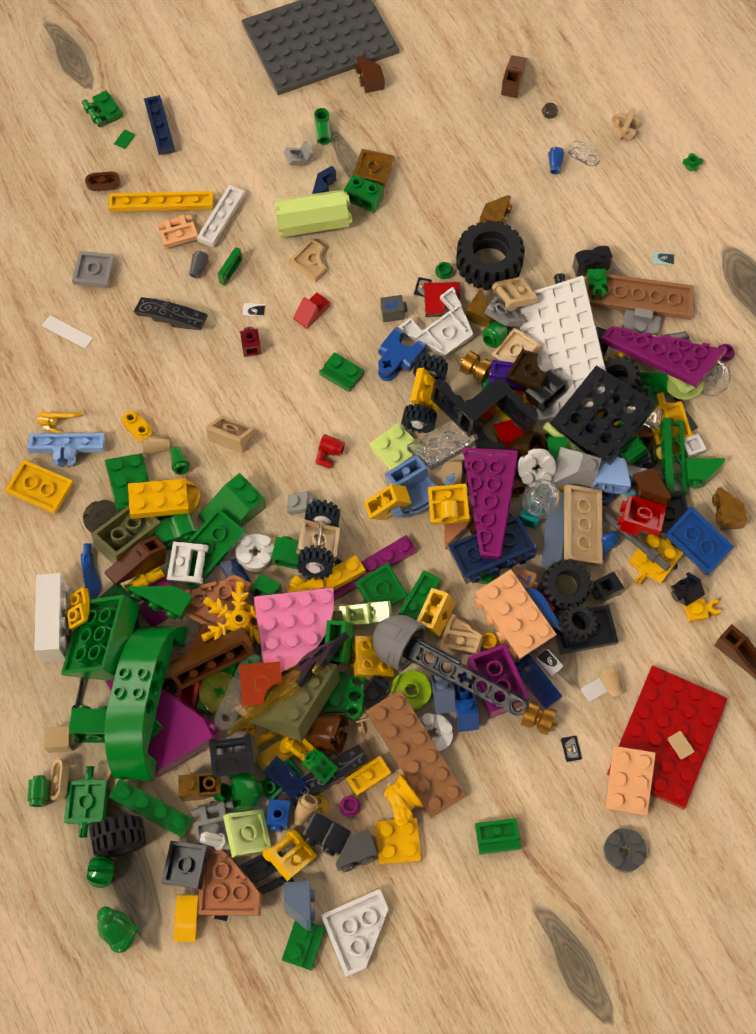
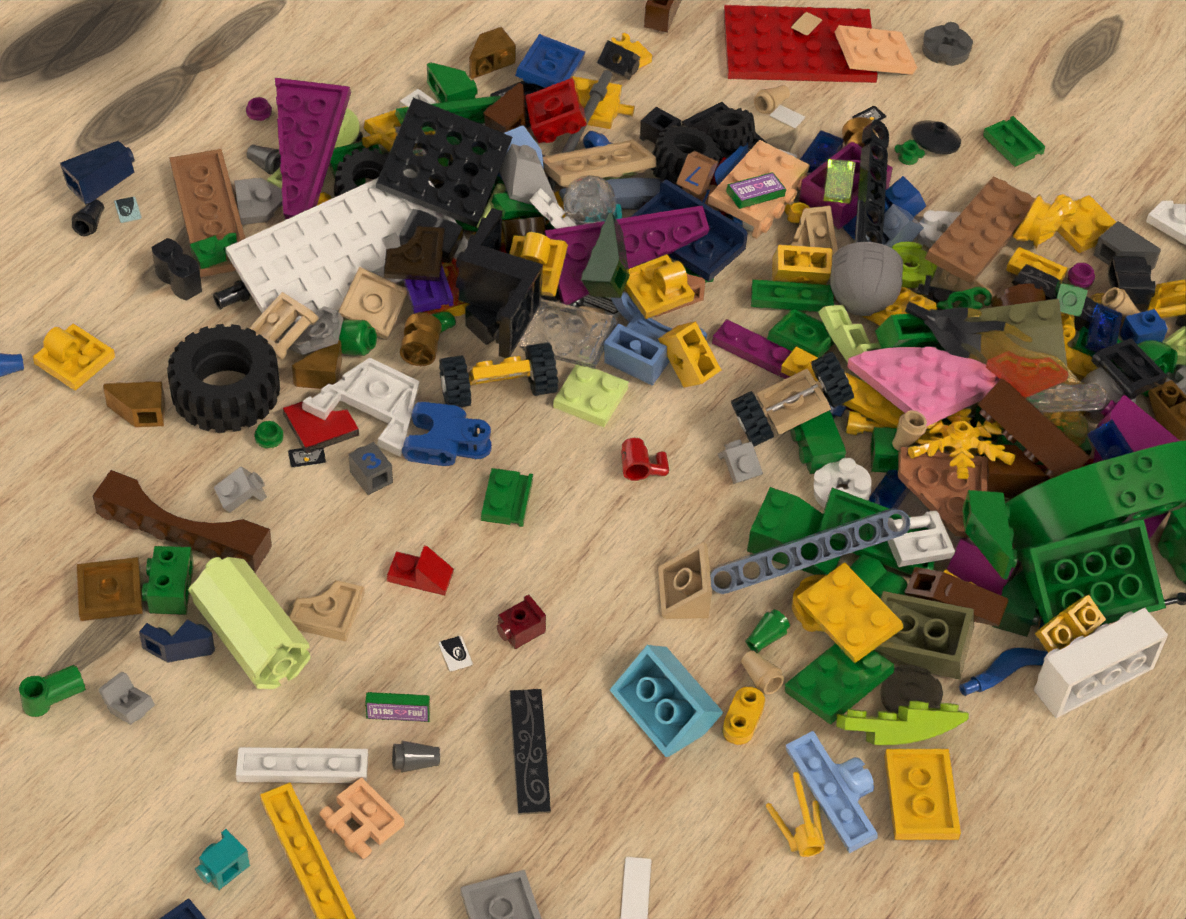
camera: 120 degrees left, 15 degrees down
none -> yellow plate [33,323,115,391]
none -> dark blue slope [60,141,135,205]
none -> black cone [72,199,104,236]
none -> reddish brown arch [93,470,272,573]
none -> teal brick [195,829,250,890]
none -> light grey bracket [214,467,267,512]
none -> yellow plate [509,232,568,296]
none -> dark green slope [581,213,630,298]
none -> medium azure slope [610,645,724,757]
none -> medium nougat brick [676,151,718,196]
none -> sand blue beam [710,508,911,594]
none -> tile [726,172,787,209]
none -> clear neon green slope [823,159,855,203]
none -> lime slope [836,701,969,745]
none -> tan cone [892,410,927,451]
none -> green plate [894,140,925,165]
none -> black dish [911,120,961,154]
none -> clear blue slope [1087,419,1133,461]

